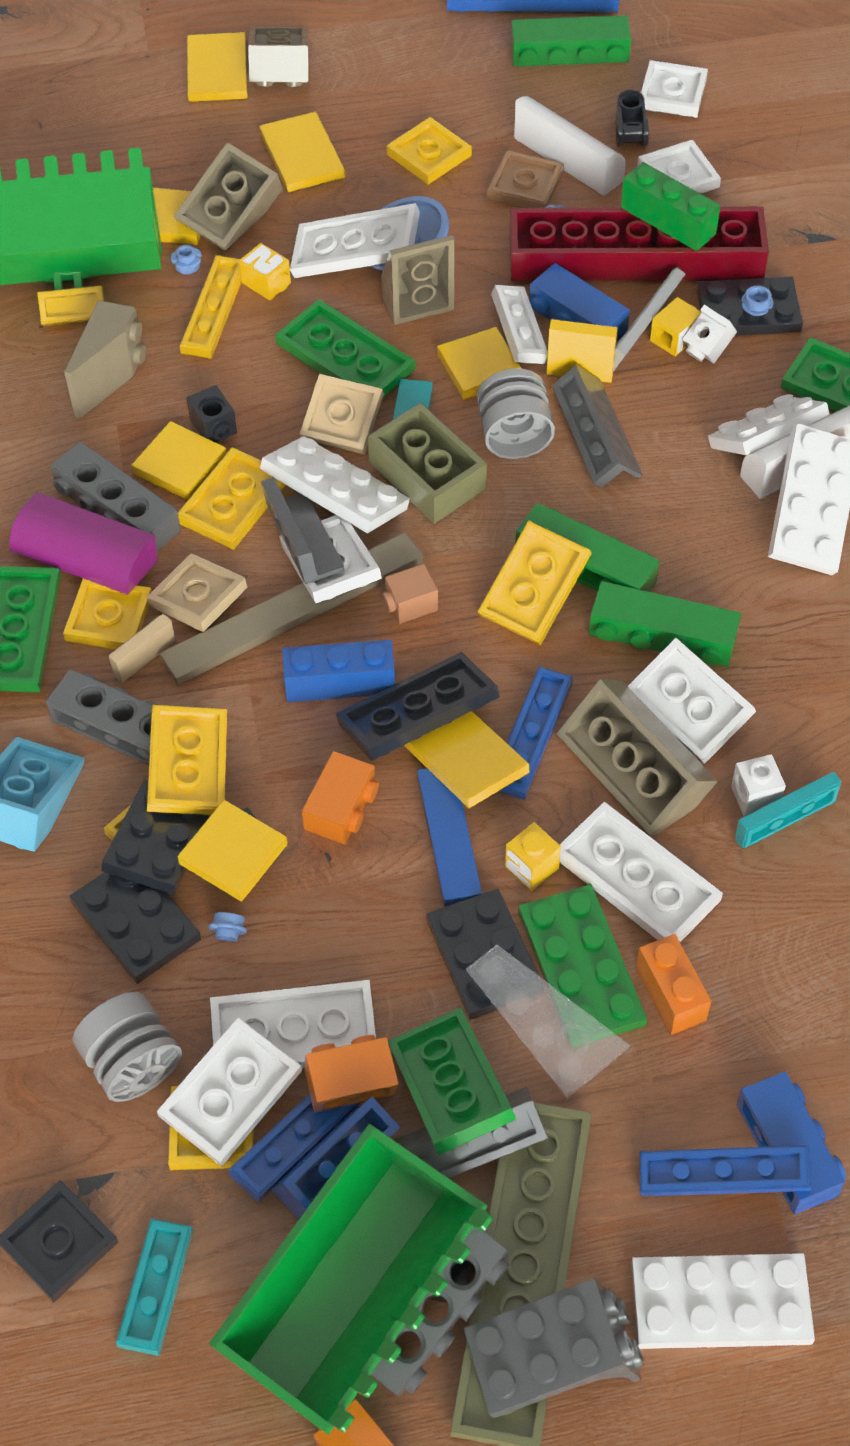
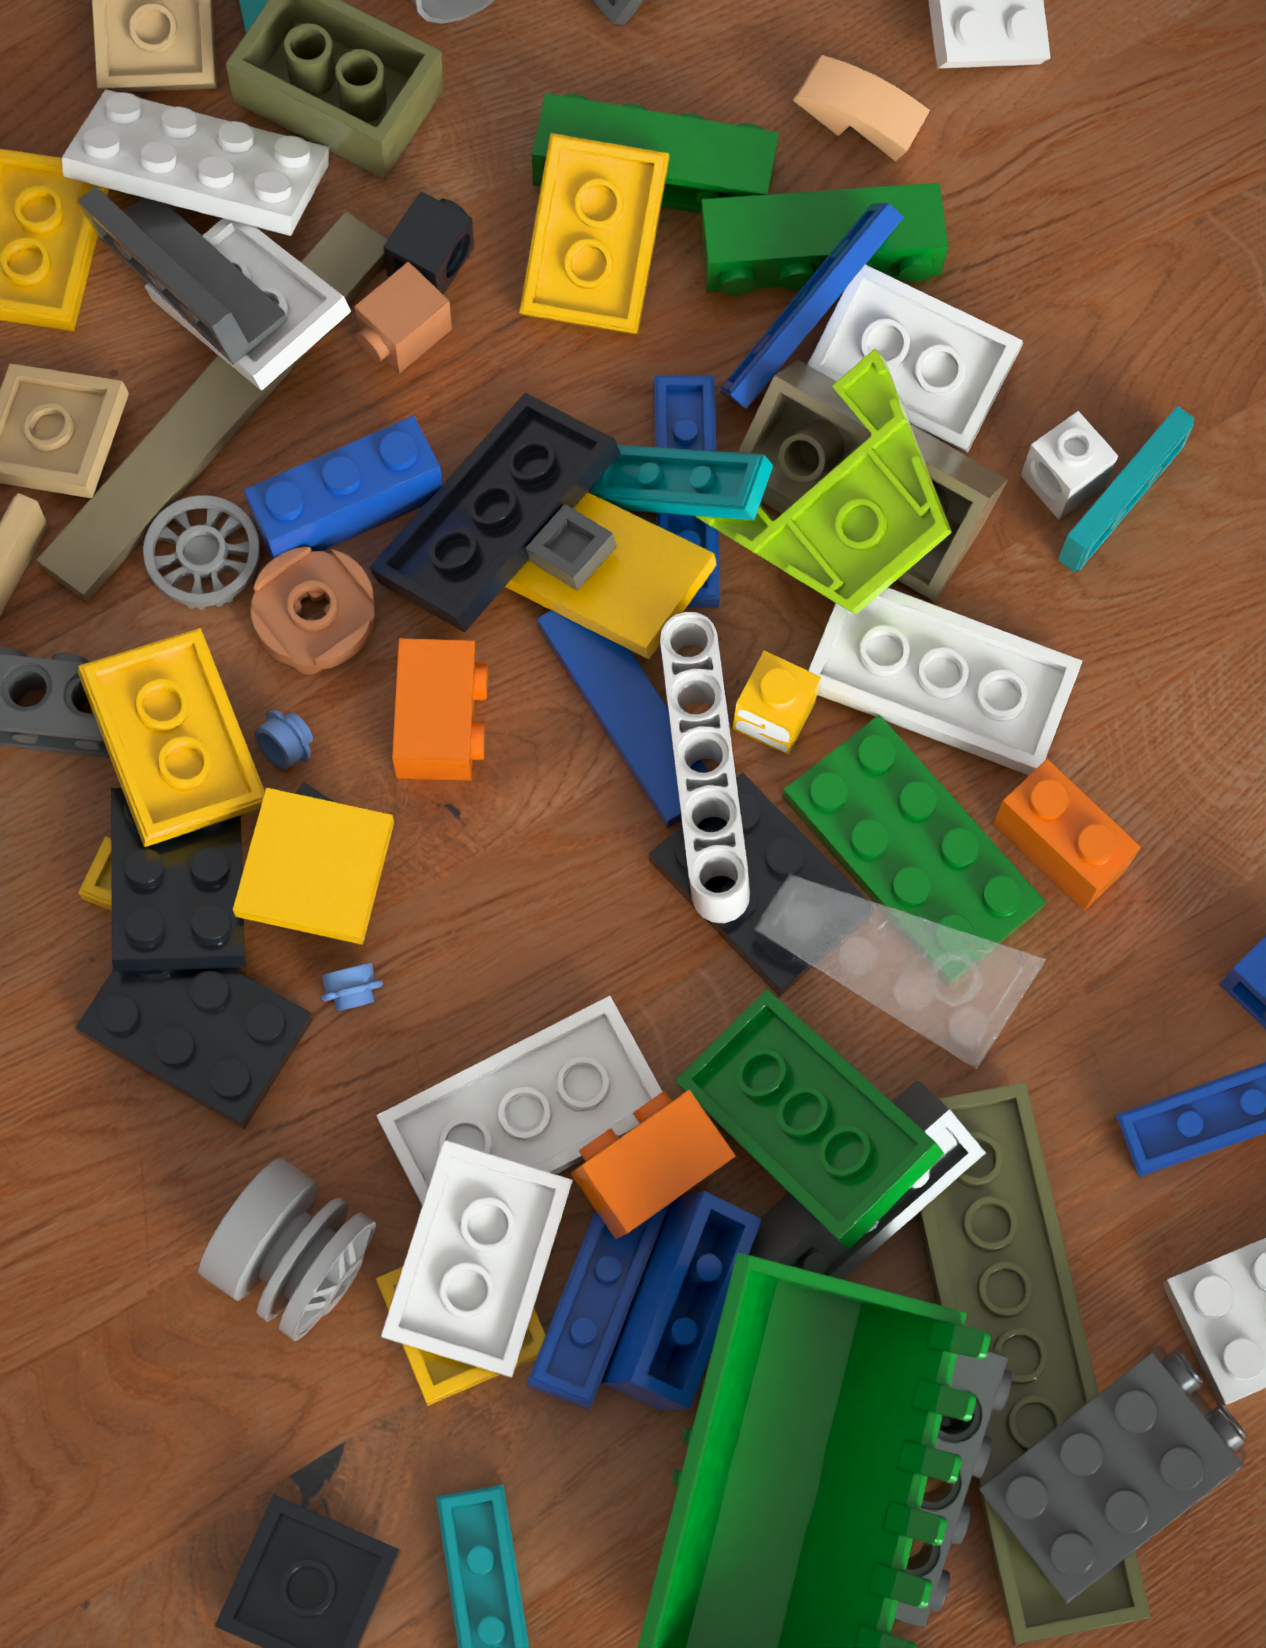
camera: 25 degrees left, 15 degrees up
none -> light grey wheel [143,495,261,610]
none -> nougat plate [250,547,376,675]
none -> medium blue plate [255,710,313,770]
none -> black brick [383,191,474,295]
none -> dark grey plate [526,504,616,591]
none -> teal tile [590,445,773,520]
none -> white beam [660,612,750,923]
none -> lime wing [696,348,952,614]
none -> blue tile [720,203,904,409]
none -> light nougat slope [793,55,930,161]

